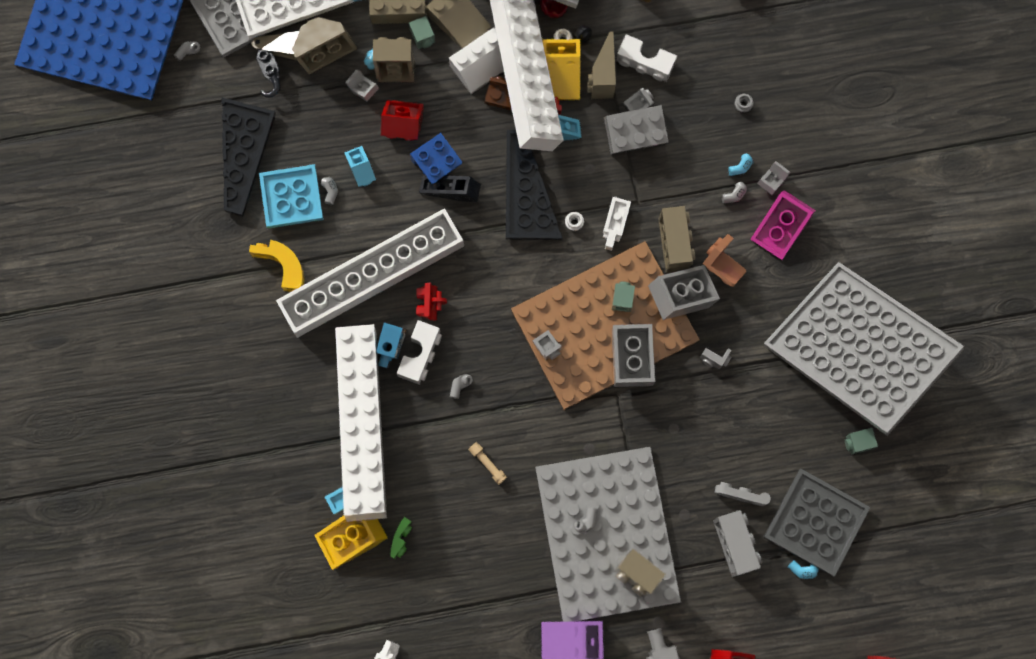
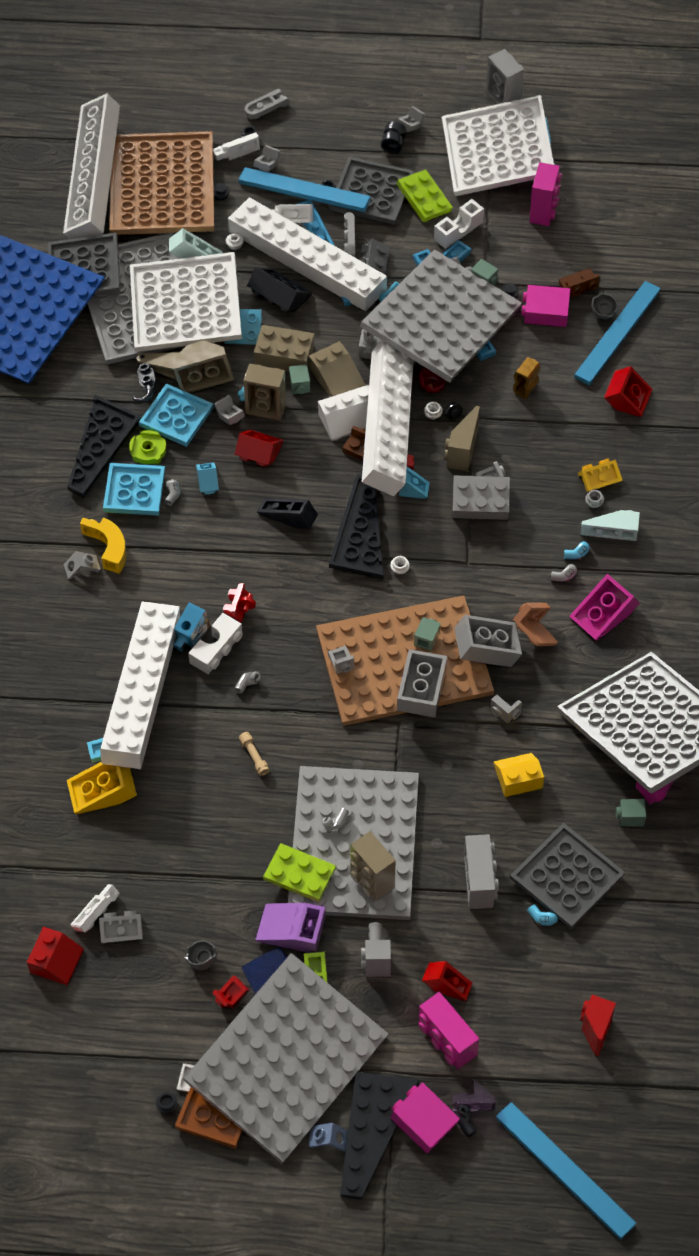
camera: 15 degrees right, 20 degrees down
light grey arm [173,41,200,61] -> none
white brick [276,208,464,338] -> none
bright green slope [390,517,412,559] -> none
blue bracket [410,133,462,184] -> none
yellow slope [543,39,580,100] -> none
white hinge [603,197,631,251] -> none
white arch [616,35,677,82] -> none
dark tan brick [658,206,695,273] -> none
light grey plate [714,482,771,506] -> none
light grey bracket [757,161,790,195] -> none
none -> light grey bracket [64,551,101,579]
none -> lime plate [129,430,166,464]
none -> medium azure plate [139,384,214,447]
none -> lime plate [263,843,336,902]
none -> yellow slope [493,753,544,797]
none -> yellow bracket [578,459,623,492]
none -> light aqua slope [580,510,640,541]

